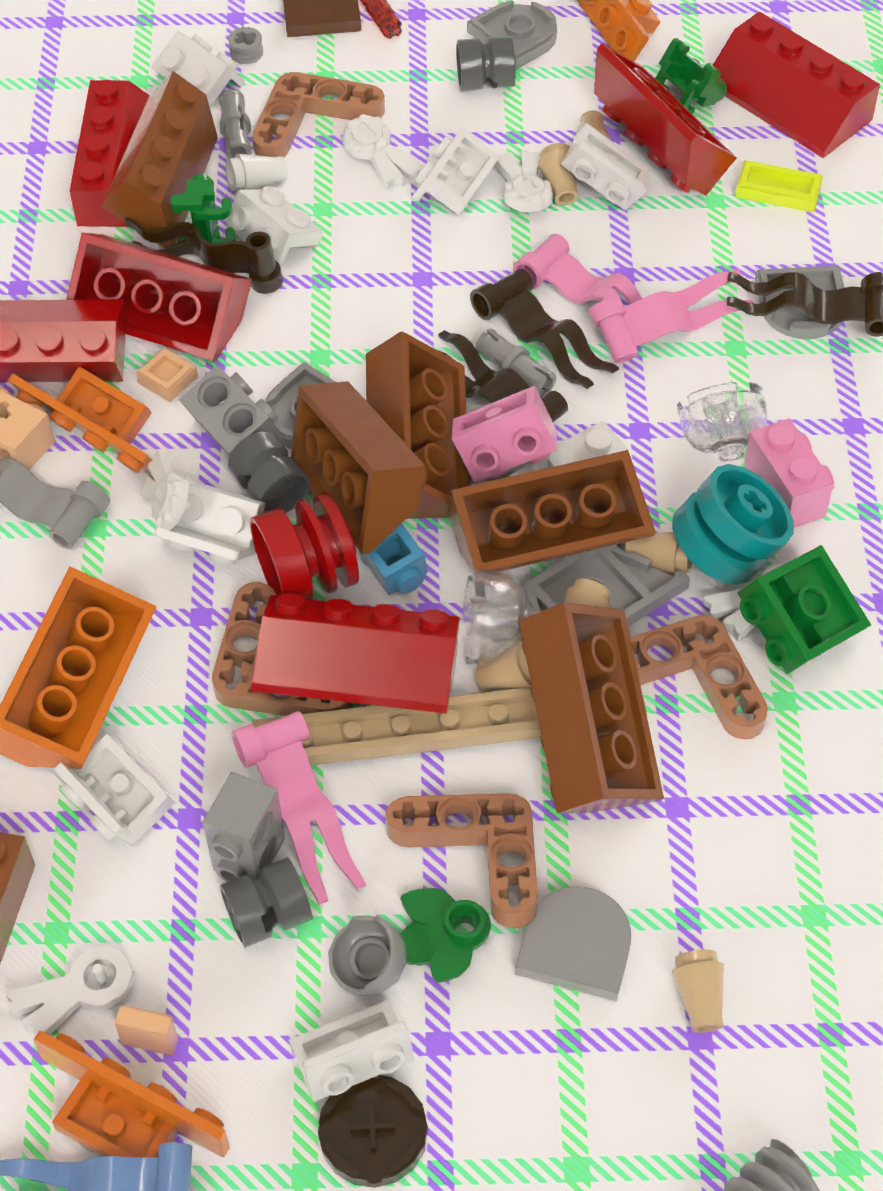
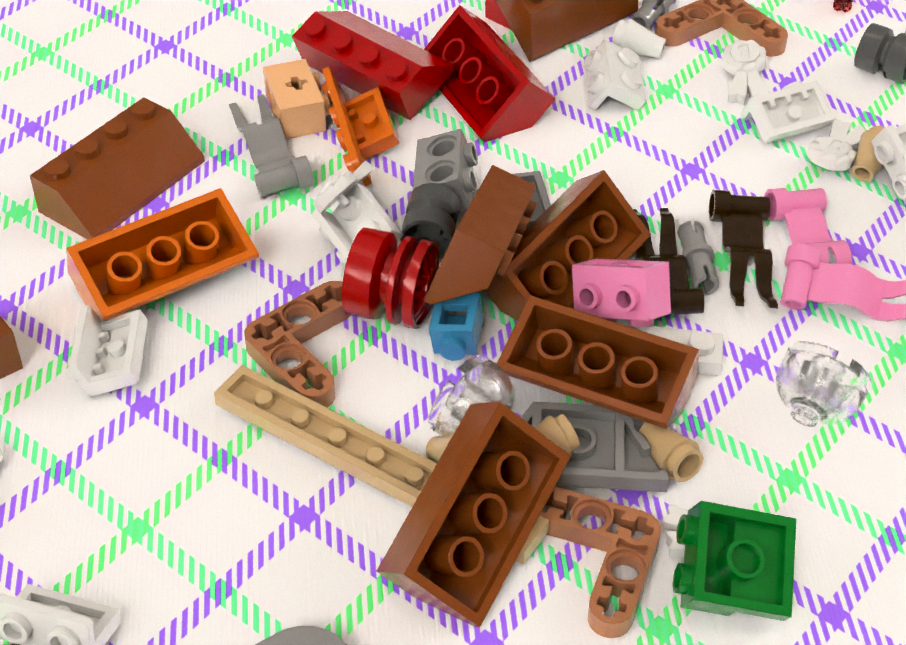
camera: 40 degrees right, 10 degrees down
dark brown flag [125,217,283,294] -> none
light nougat tile [136,347,198,402] -> none
green piece [170,174,236,243] -> none
light grey brick [203,772,285,882] -> none
dark grey wheel [219,857,313,948] -> none
bright pink flag [231,711,366,905] -> none
red slope [251,593,460,714] -> none
light grey hair [328,915,407,996] -> none
nougat beam [385,793,538,929] -> none
green plate [400,888,491,983] -> none
teal wheel [672,464,794,585] -> none
bright pink brick [744,418,834,528] -> none

